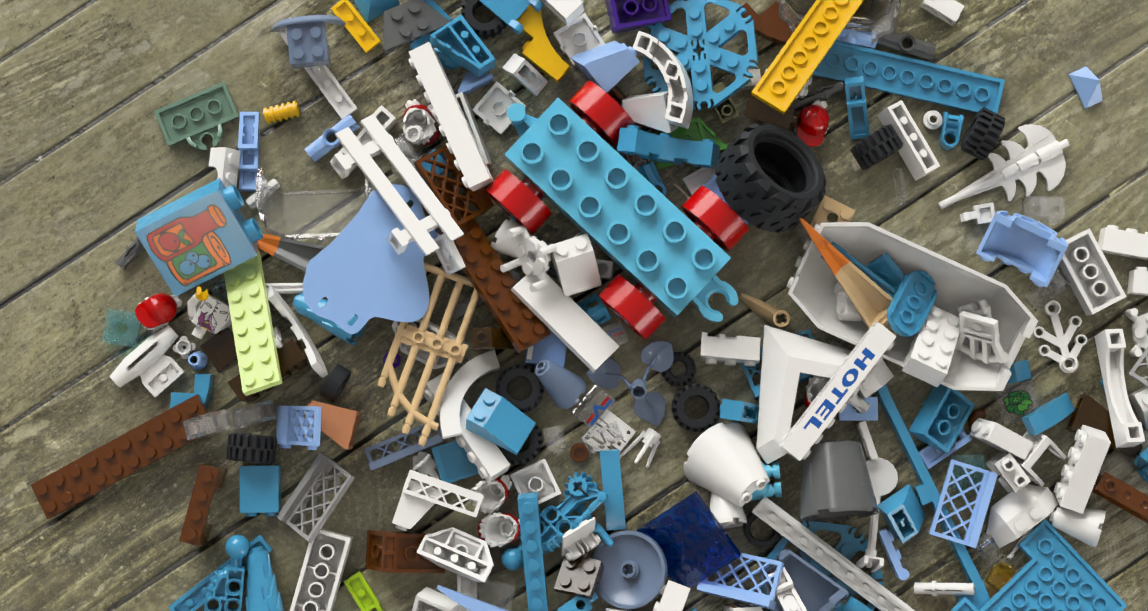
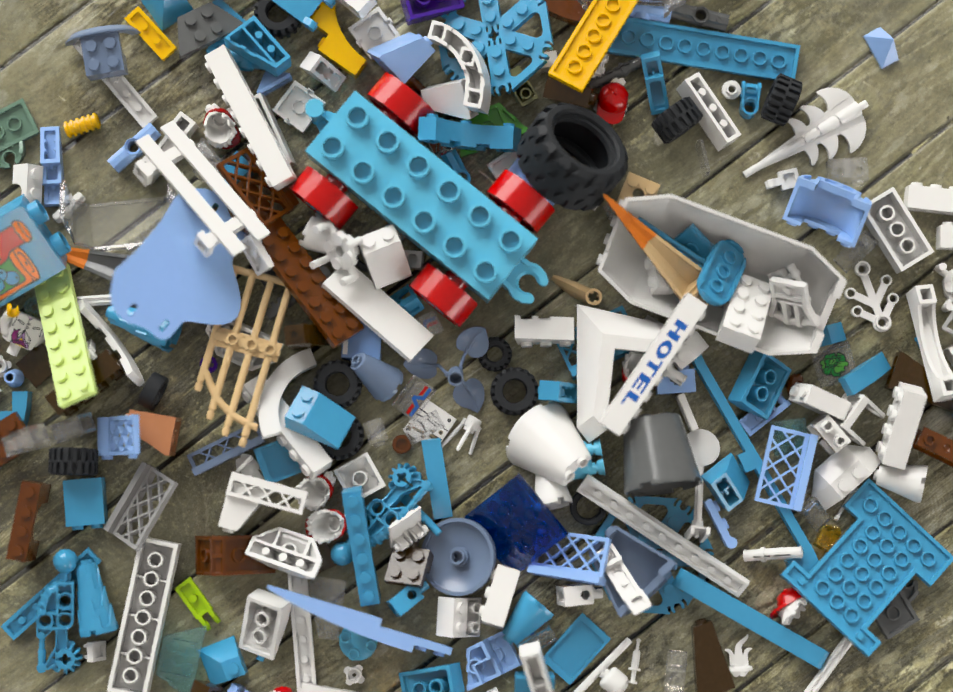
camera: 10 degrees left, 0 degrees up
white plate [405,125,424,144] -> none

